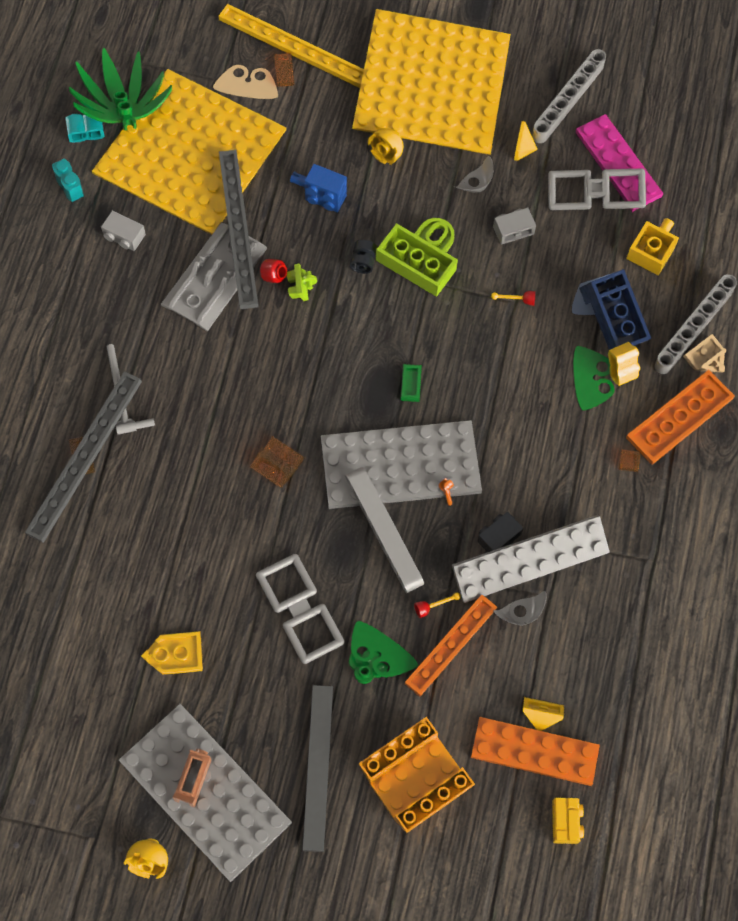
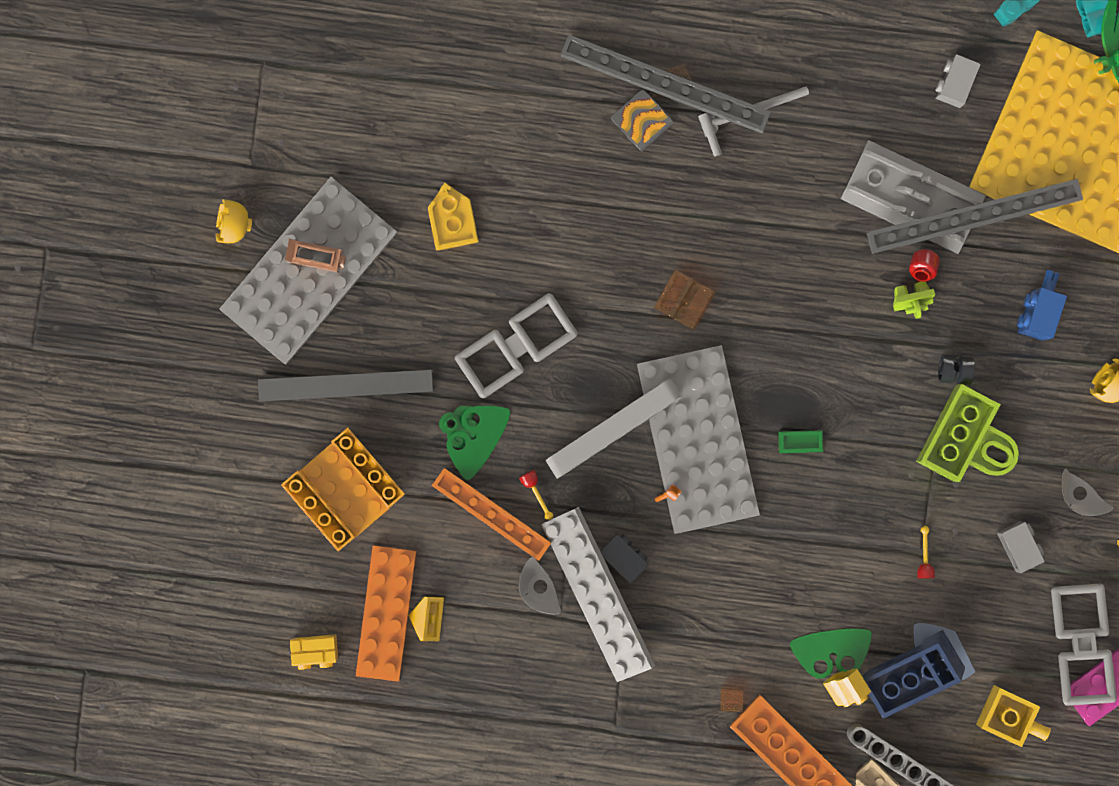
camera: 85 degrees right, 20 degrees up
none -> slope [610,89,673,152]

